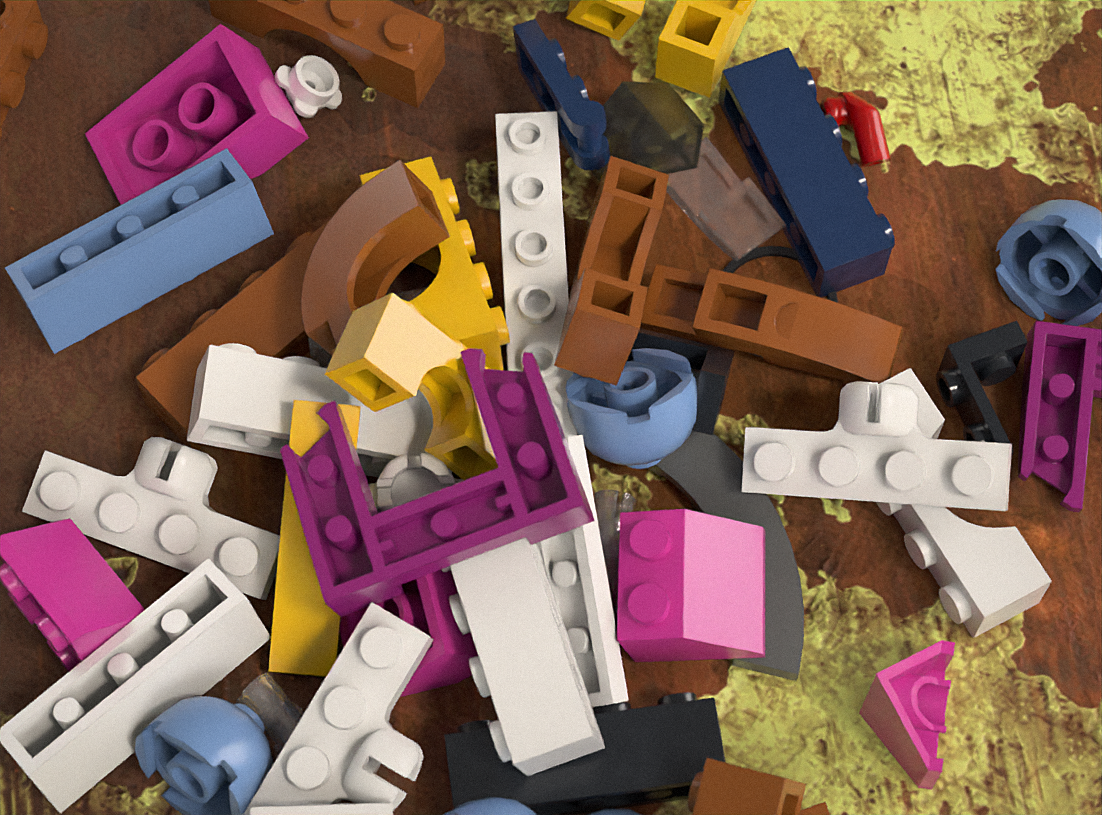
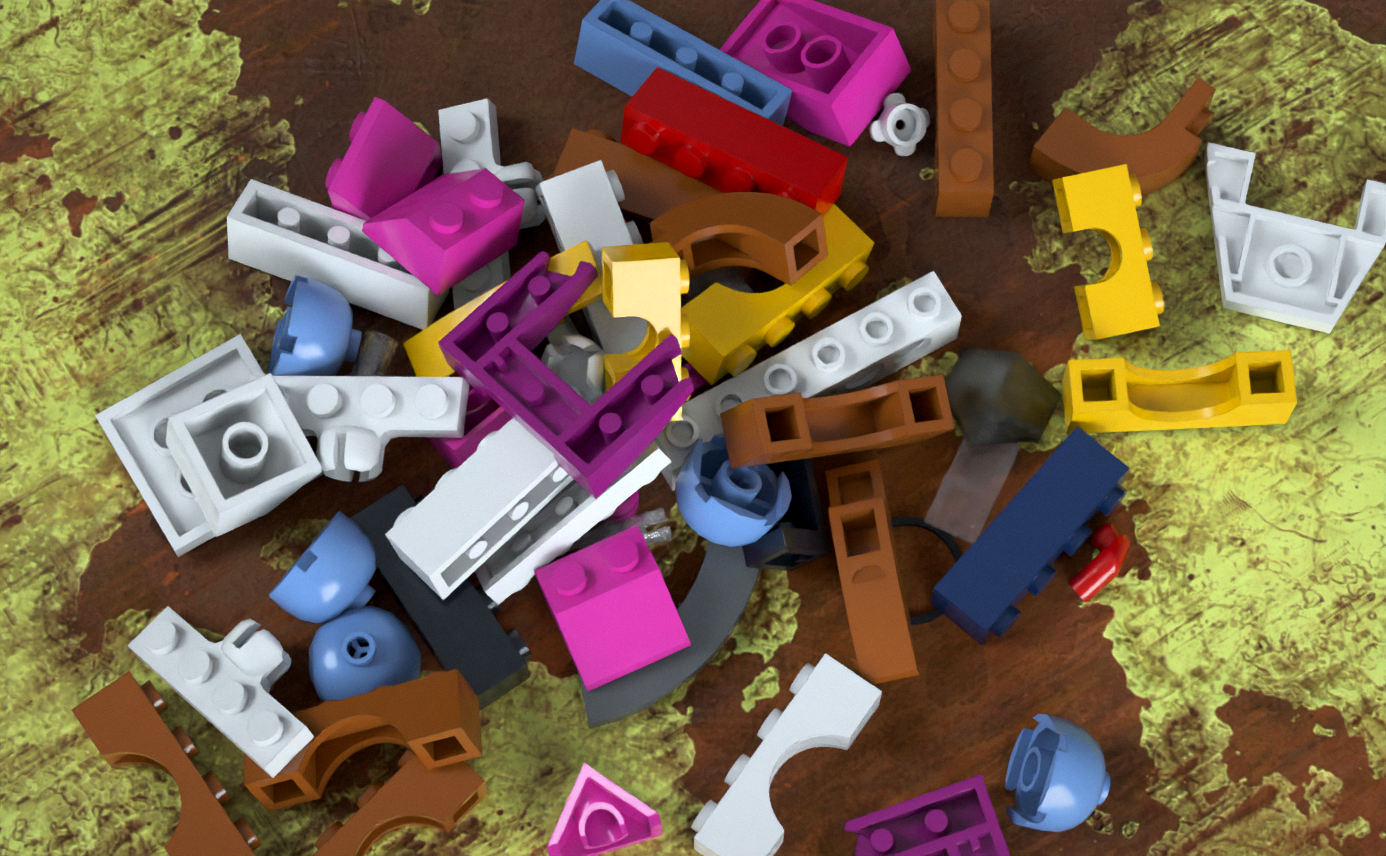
camera: 65 degrees right, 5 degrees up
dark blue plate [513,19,610,171] -> none
white plate [742,381,1012,511] -> none
black bracket [936,321,1028,458] -> none
none -> dark pink slope [362,168,525,296]
none -> red brick [620,67,848,217]

